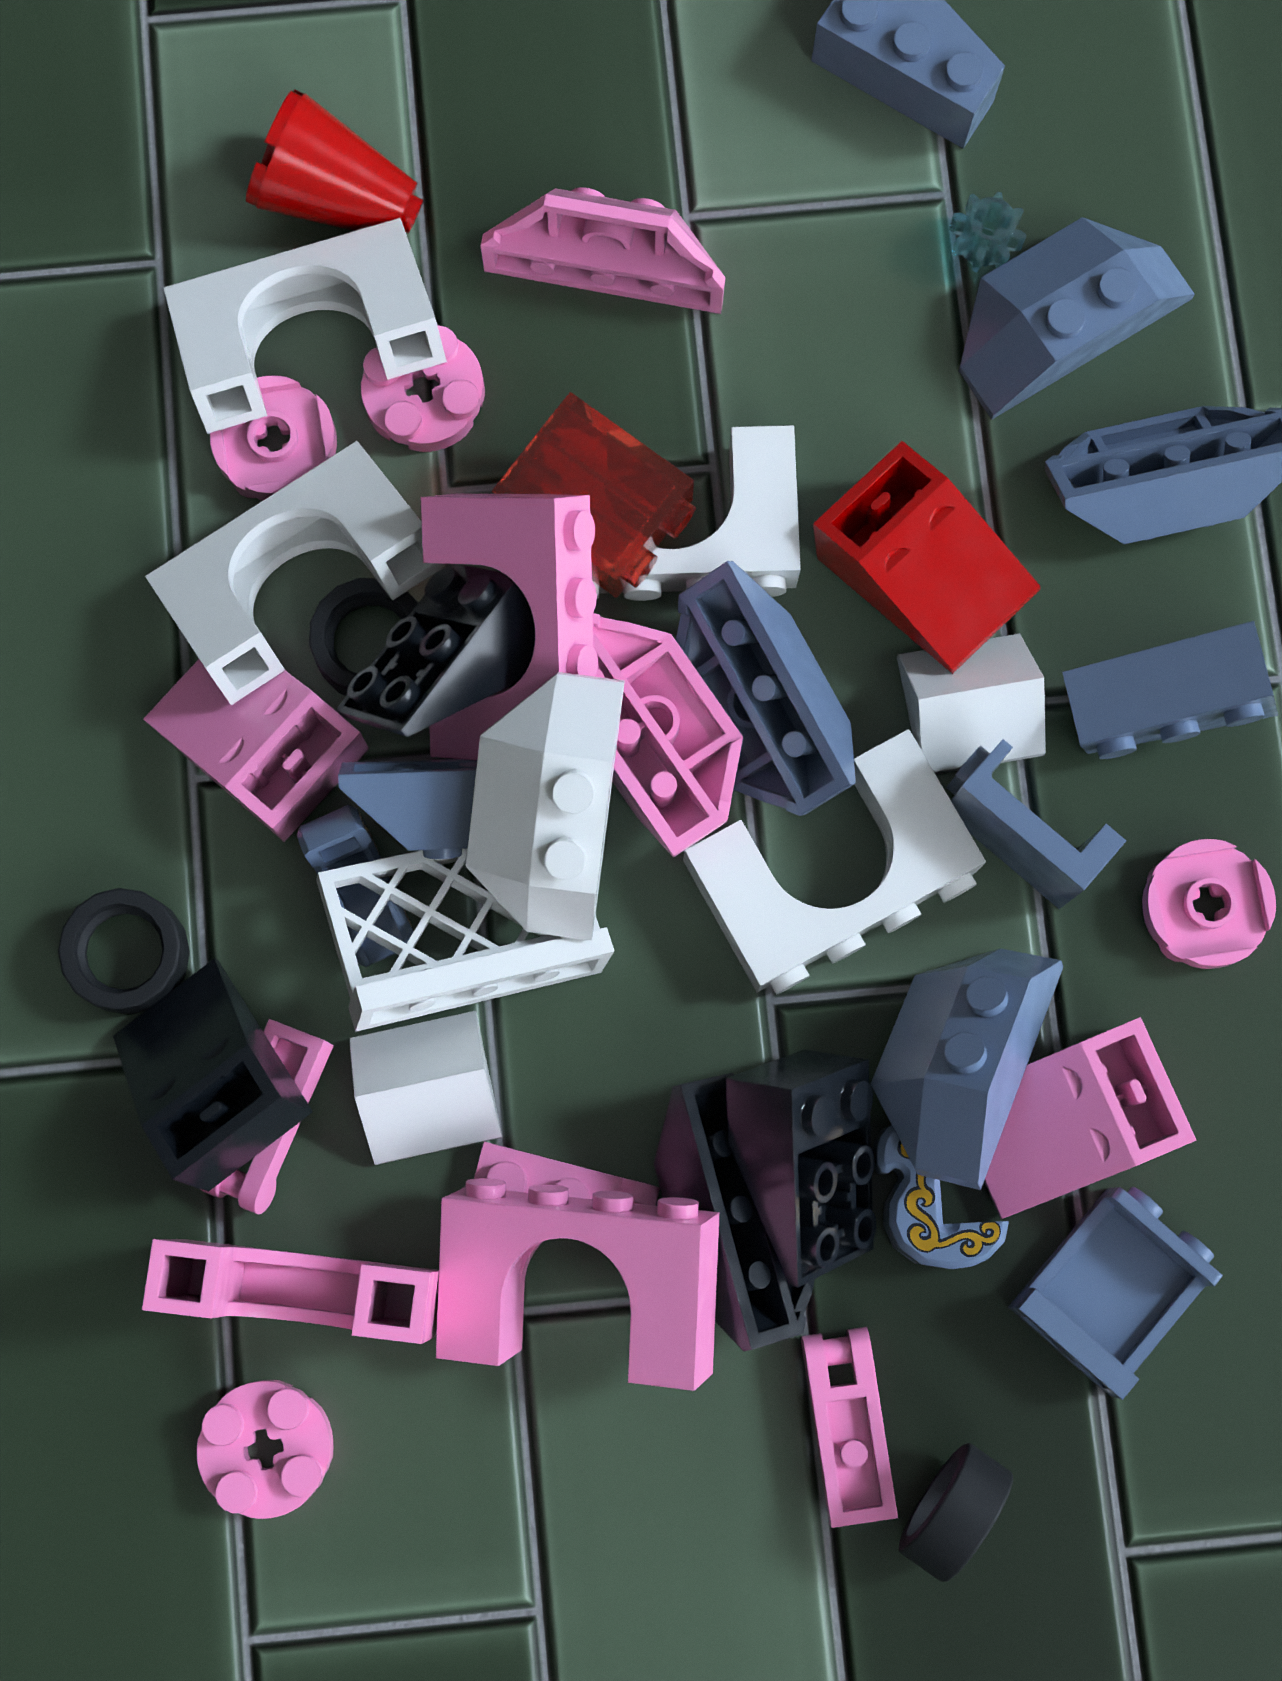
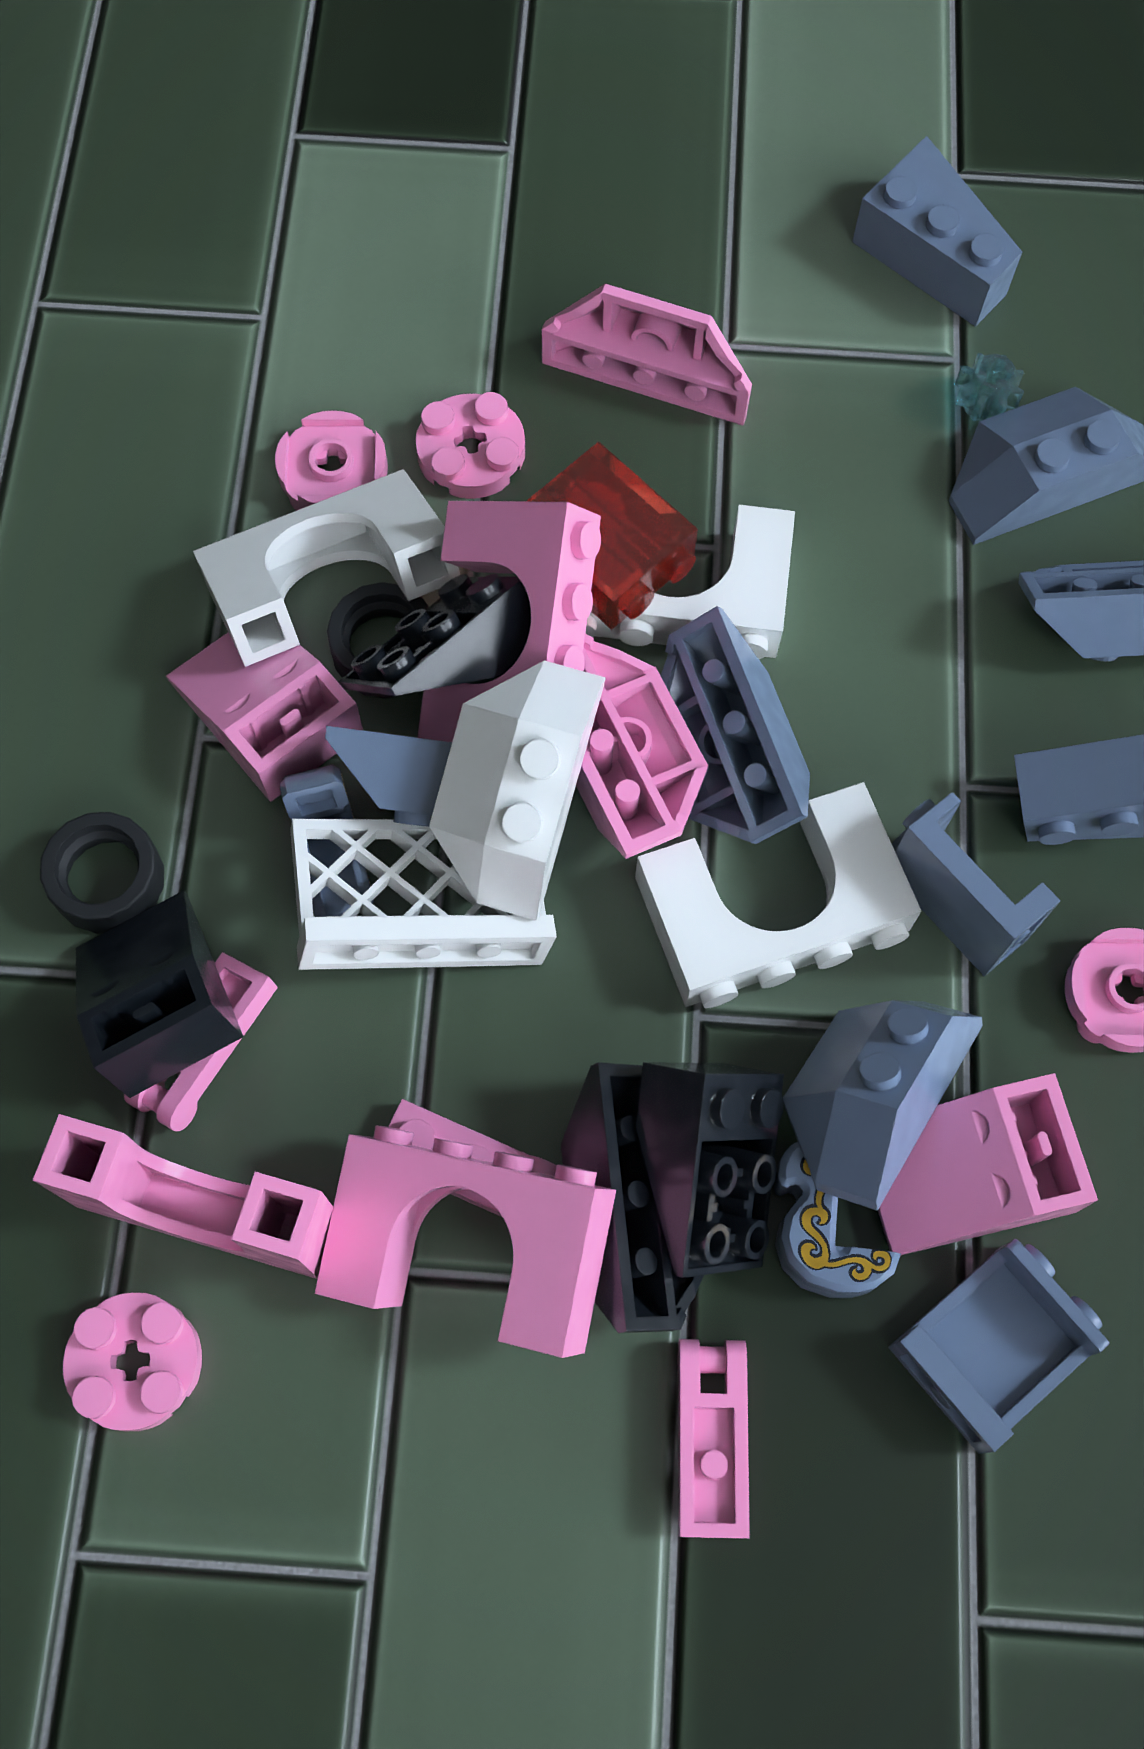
camera: 10 degrees right, 10 degrees down
white arch [164,218,447,434] -> none
red cone [245,89,424,234] -> none
white slope [350,1011,502,1165] -> none
red slope [813,441,1040,674] -> none
white slope [897,633,1046,774] -> none
black tyre [899,1443,1013,1582] -> none

